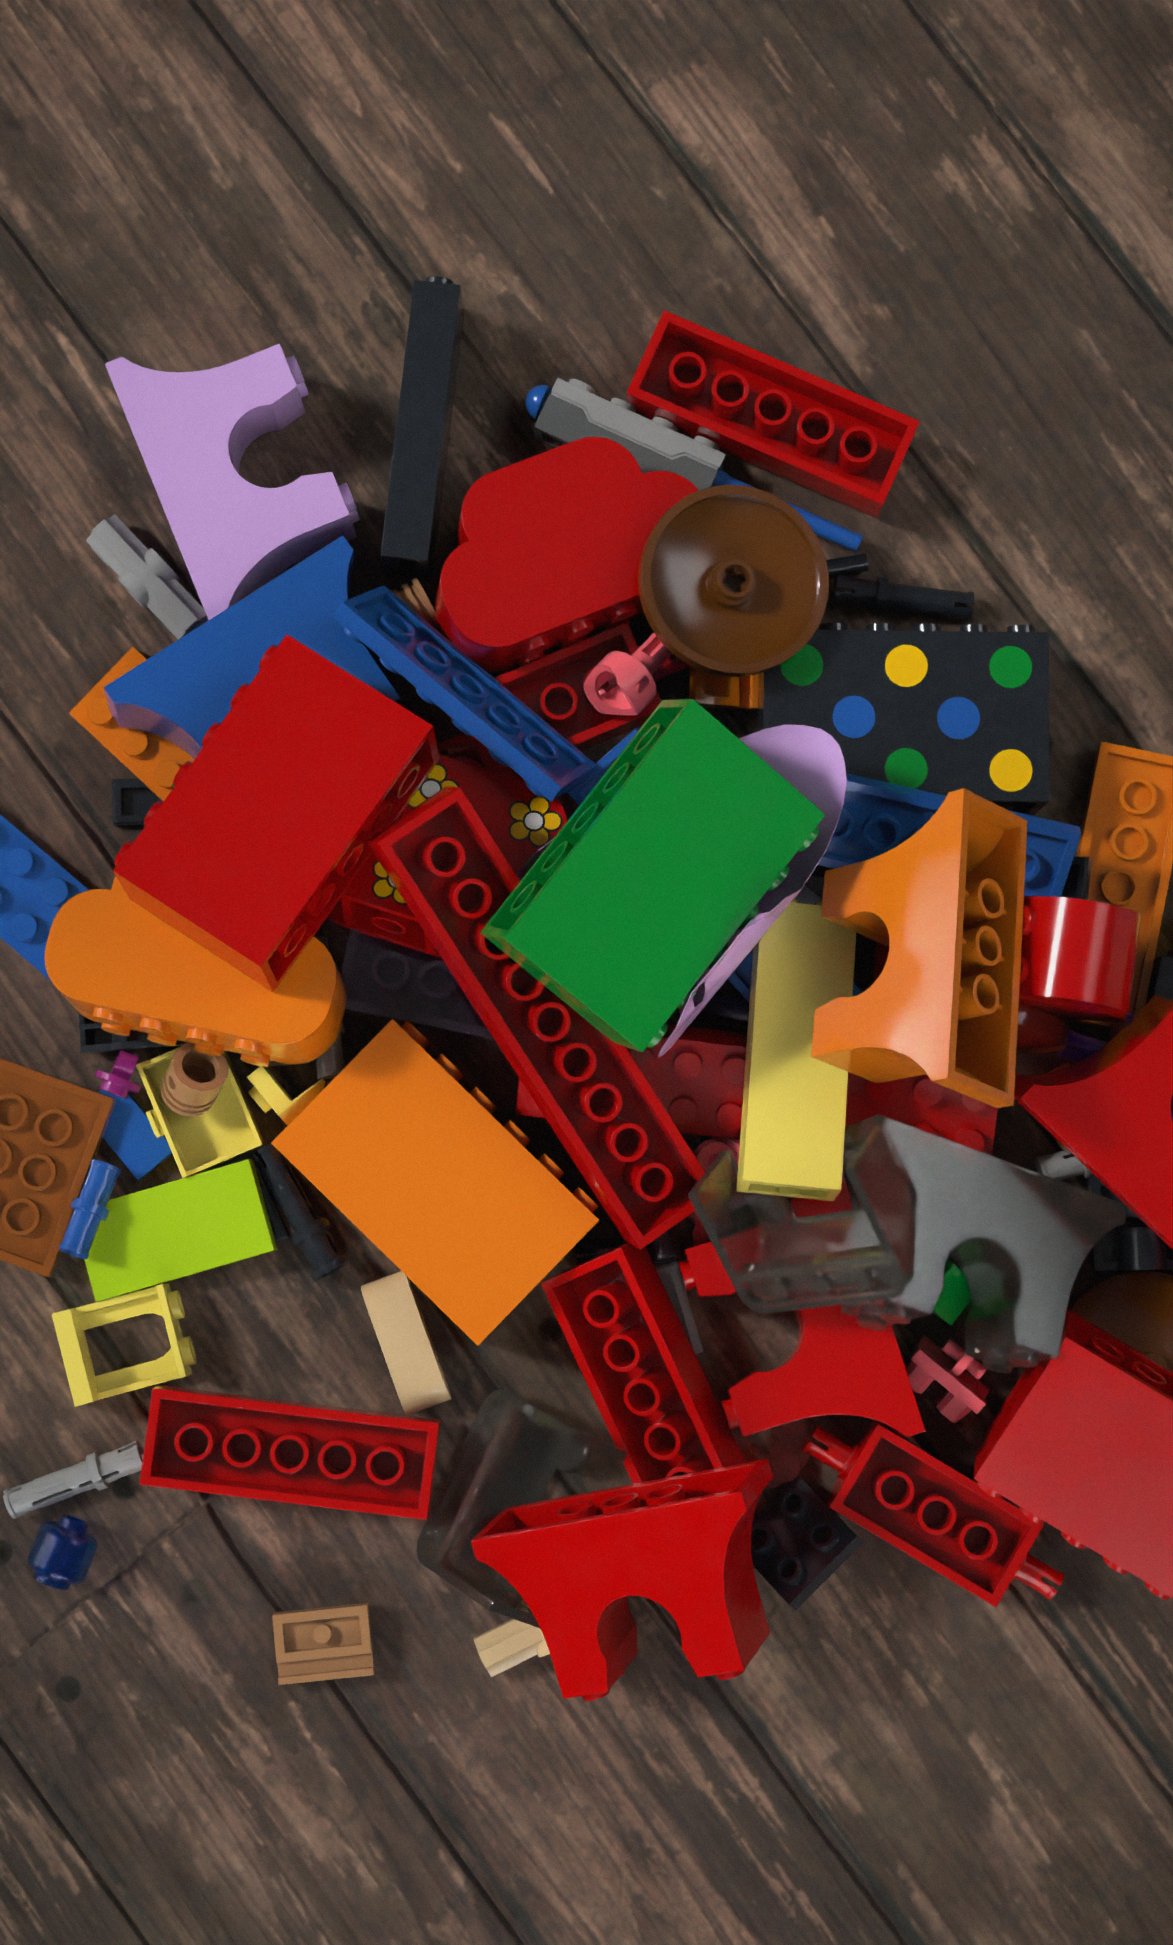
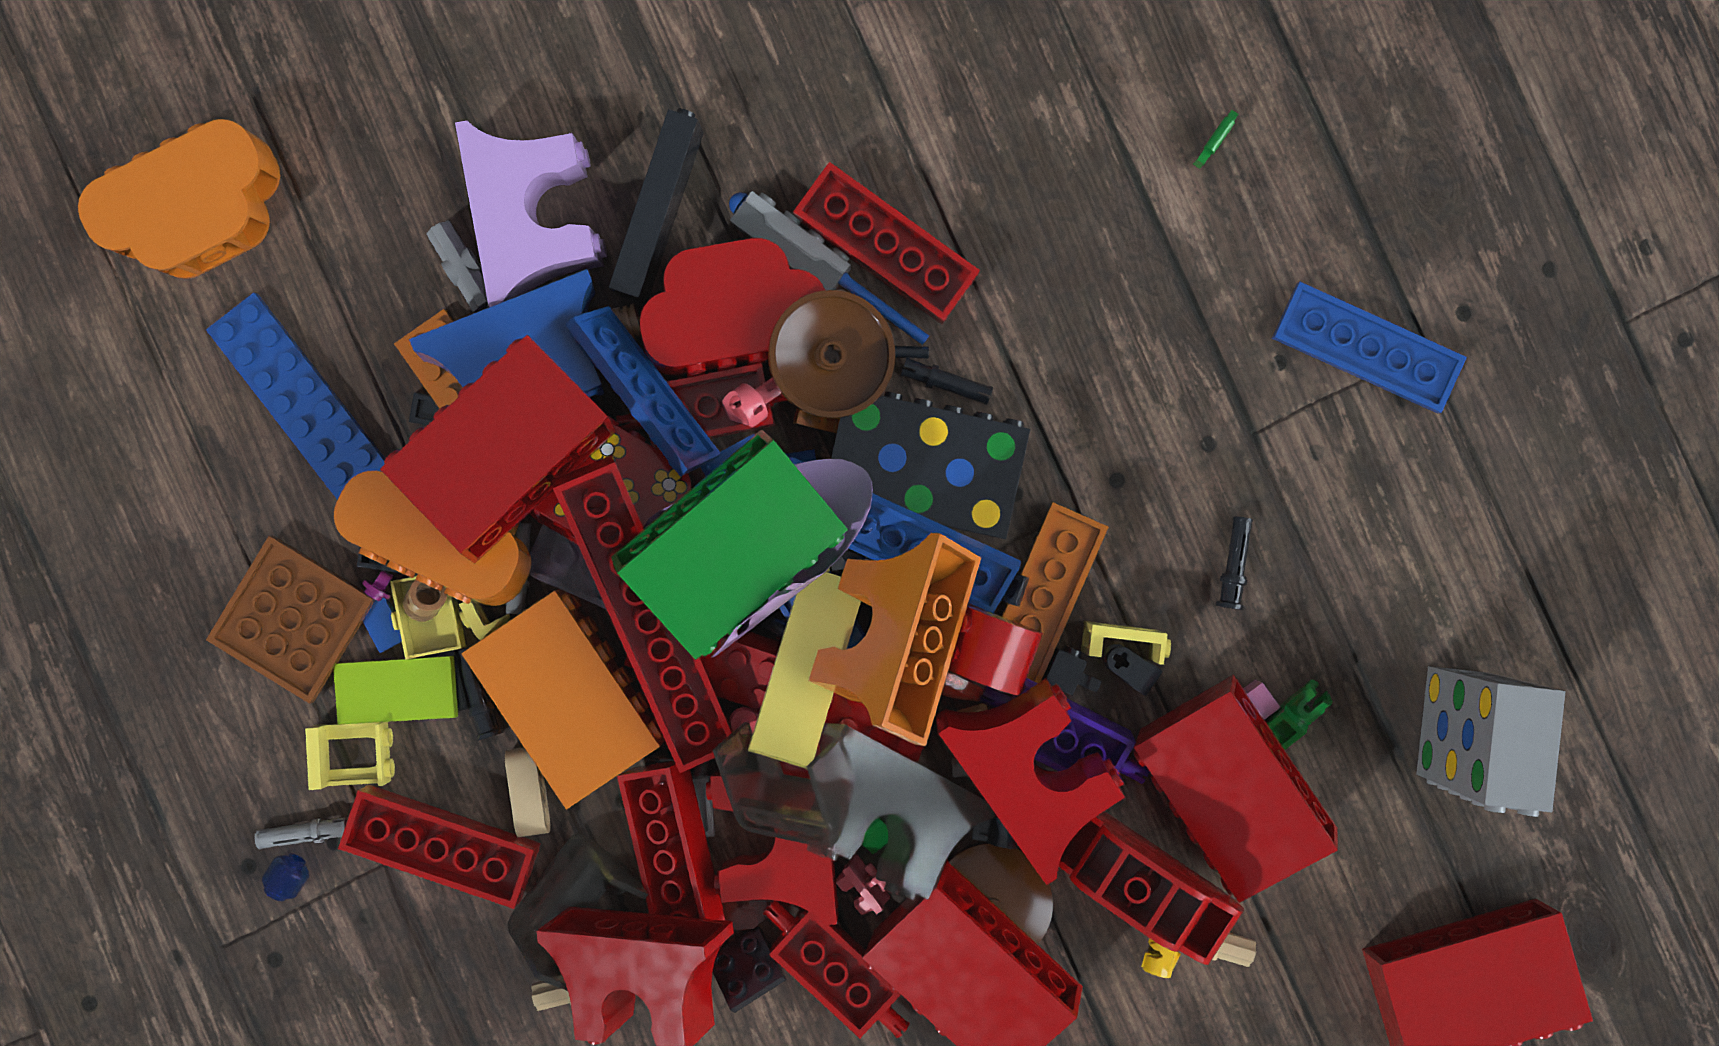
camera: 20 degrees right, 5 degrees up
blue pin [58,1160,121,1259] -> none
medium nougat plate [272,1602,375,1685] -> none

